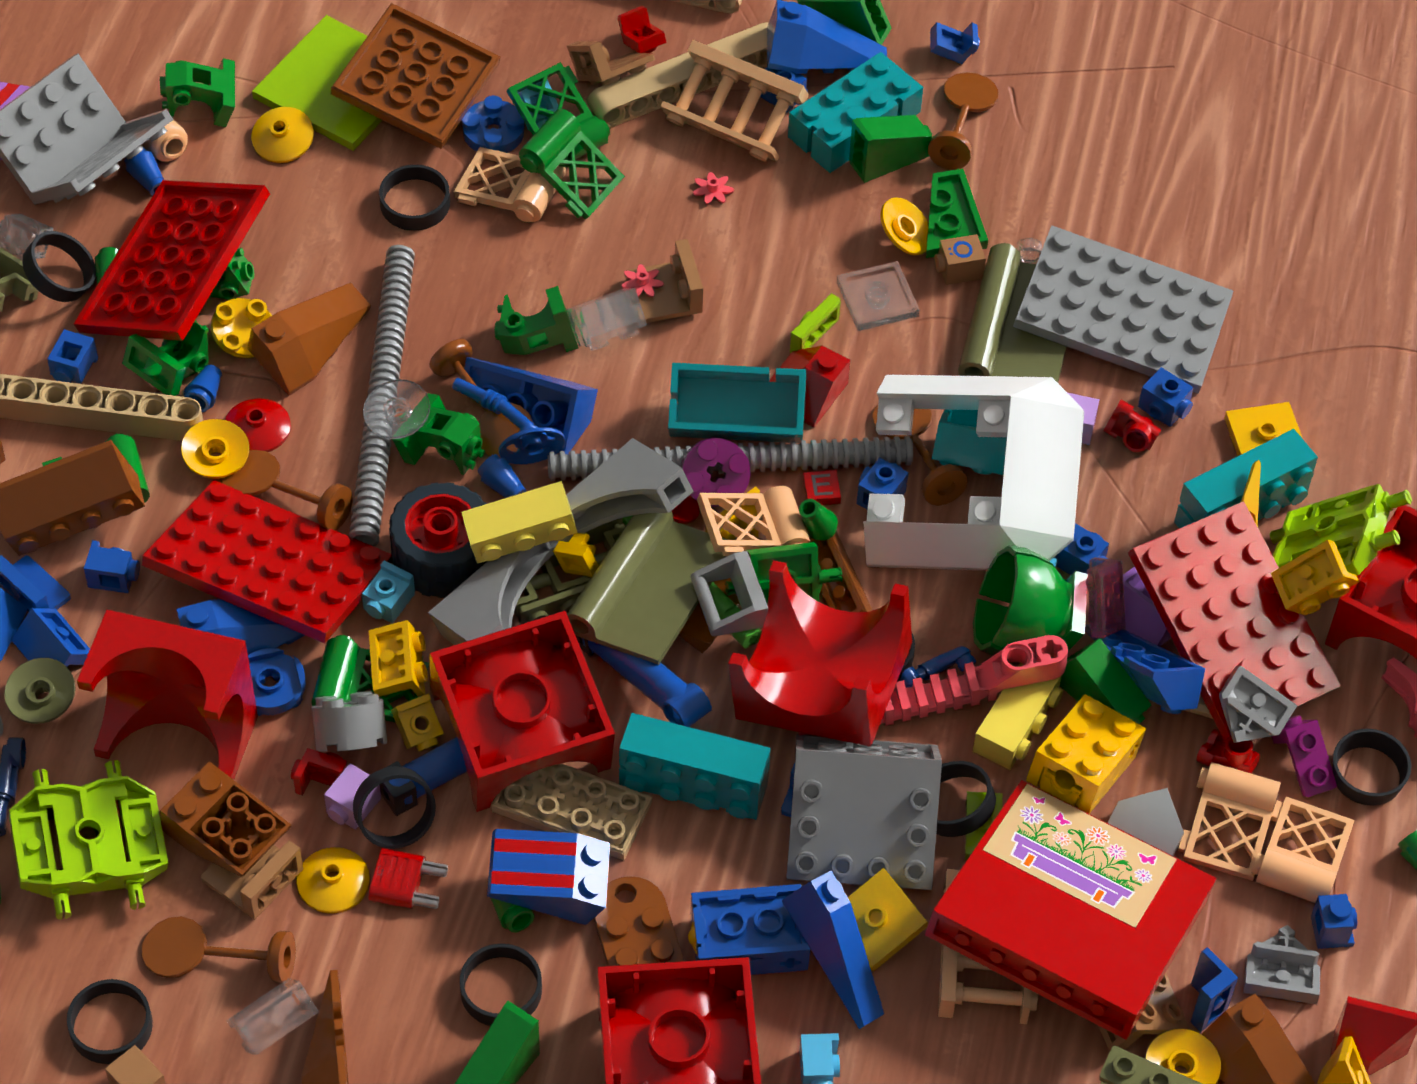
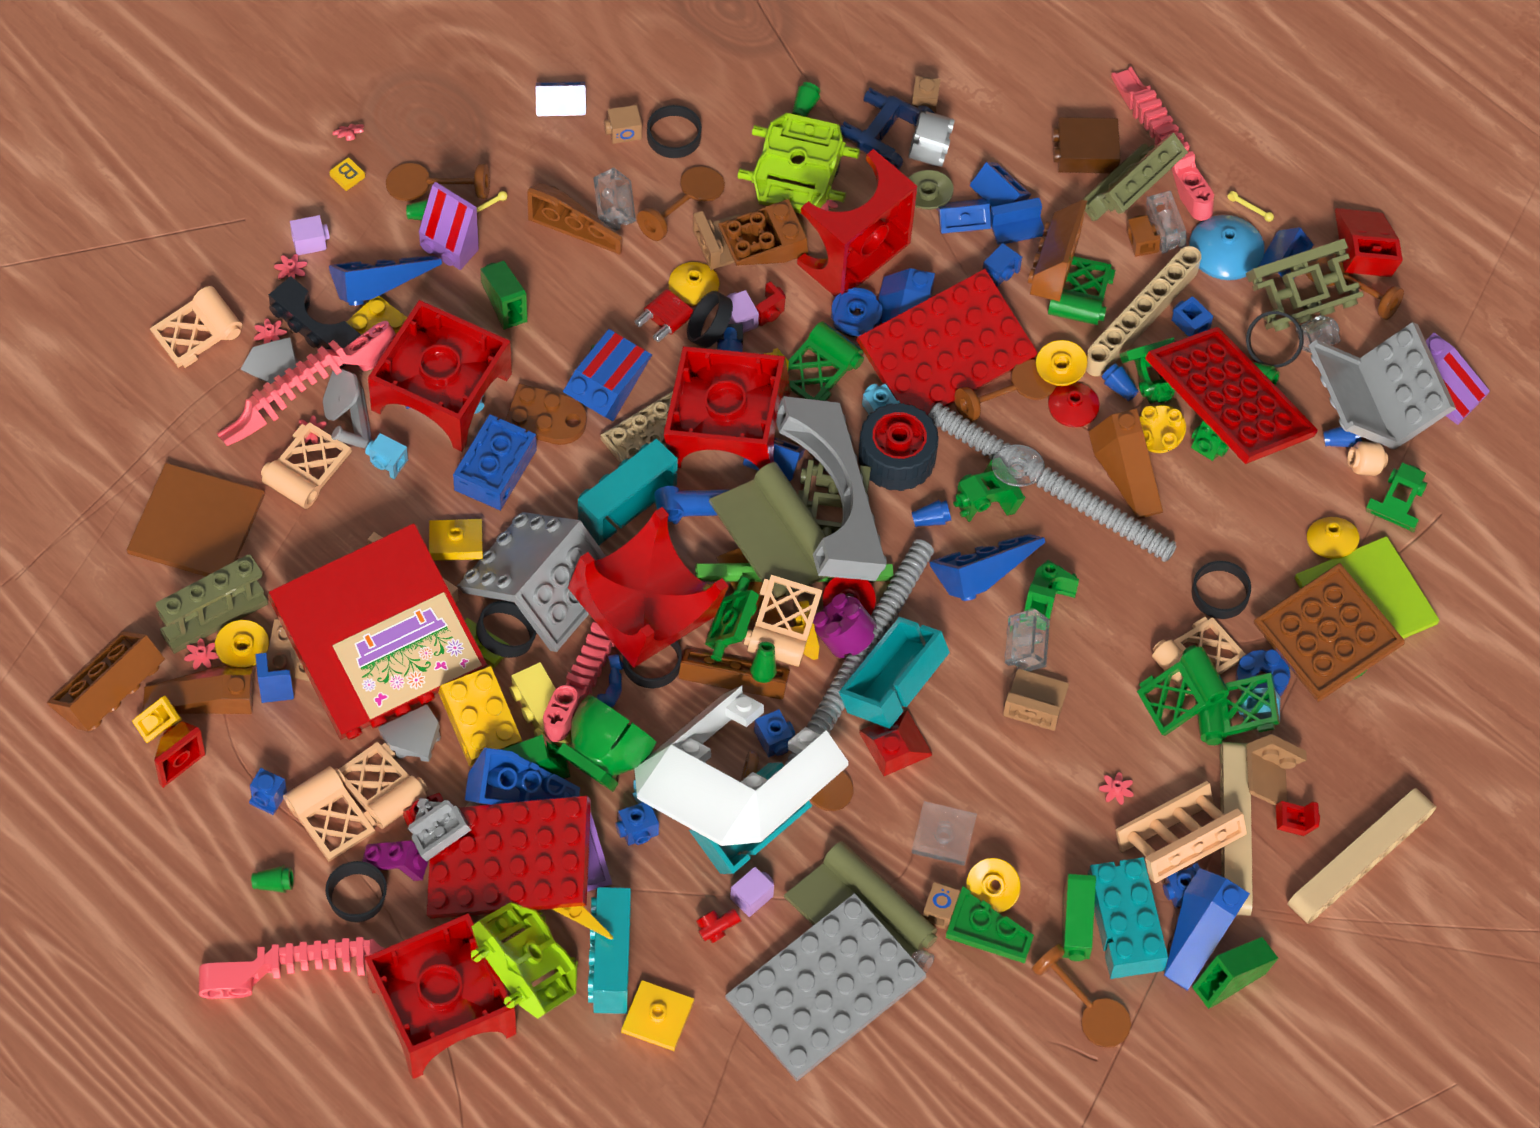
camera: 120 degrees right, 5 degrees up
light grey brick [312,691,387,751] -> none
yellow bracket [369,620,428,697] -> none
dark orange piece [429,339,533,458] -> none
blue dish [452,378,566,464] -> none
black tyre [460,944,542,1026] -> none
light yellow brick [461,481,578,563] -> none
yellow tile [553,533,599,577] -> none
coral plant [621,264,664,298] -> none
light grey tile [690,551,769,636] -> none
blue wedge [782,871,884,1029] -> none
lime plate [790,293,841,353] -> none
red tile [803,470,841,505] -> none
blue bracket [930,22,980,64] -> none
clear pink bracket [1086,557,1126,639] -> none
blue brick [1138,367,1194,427] -> none
light grey slope [1243,925,1320,1005] -> none
yellow bracket [1271,540,1359,615] -> none

